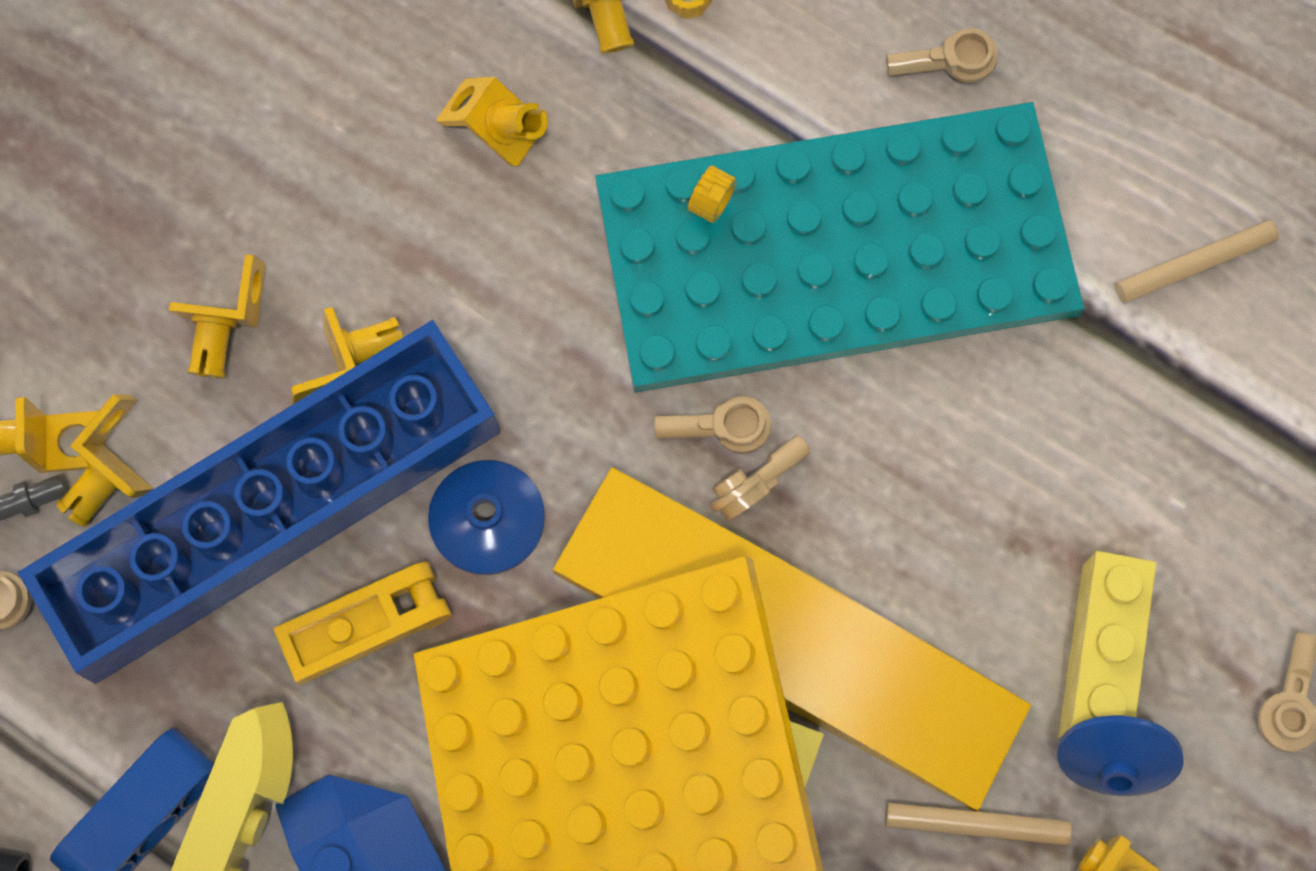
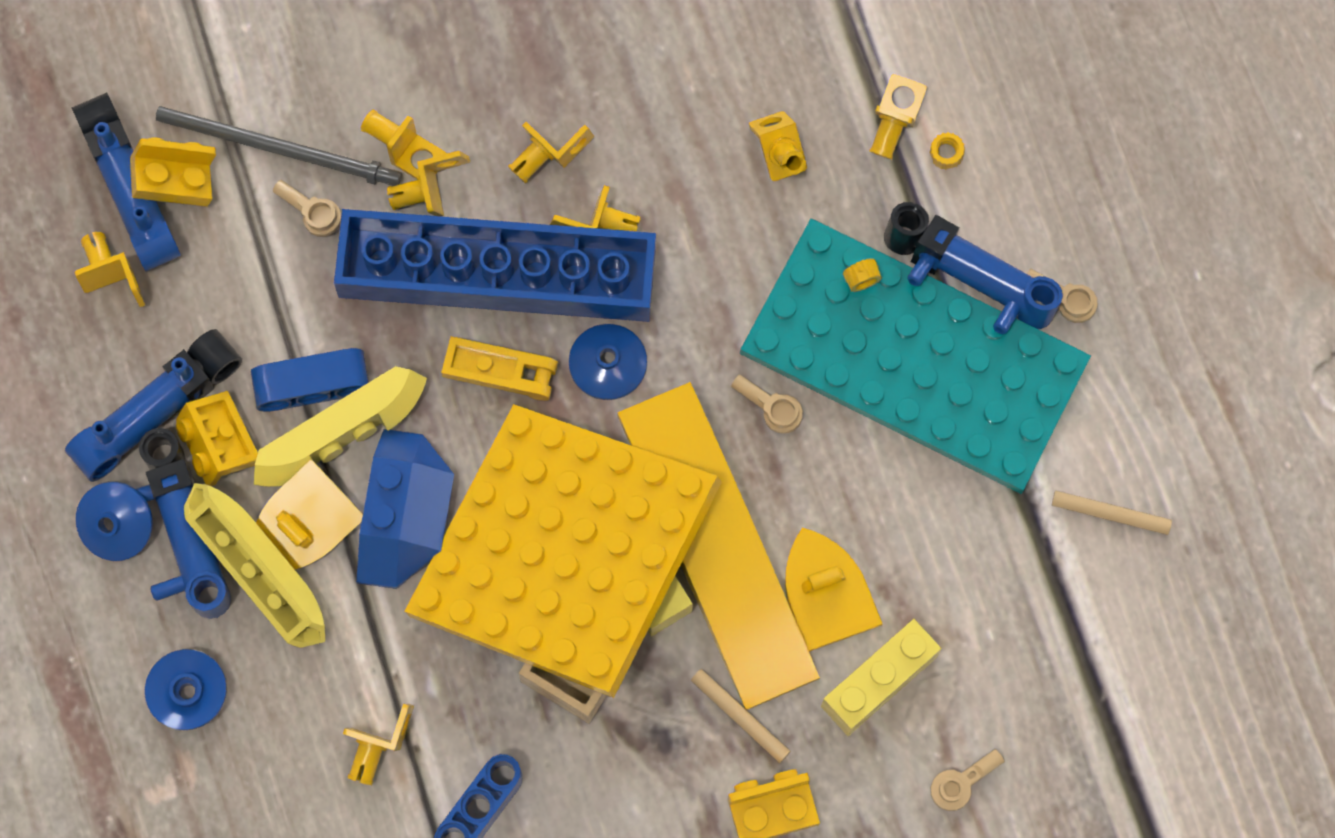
camera: 35 degrees right, 0 degrees up
tan plate [710,436,810,521] -> none
blue dish [1057,715,1184,796] -> none
none -> yellow shield [785,527,883,652]
none -> blue piece [884,202,1063,334]

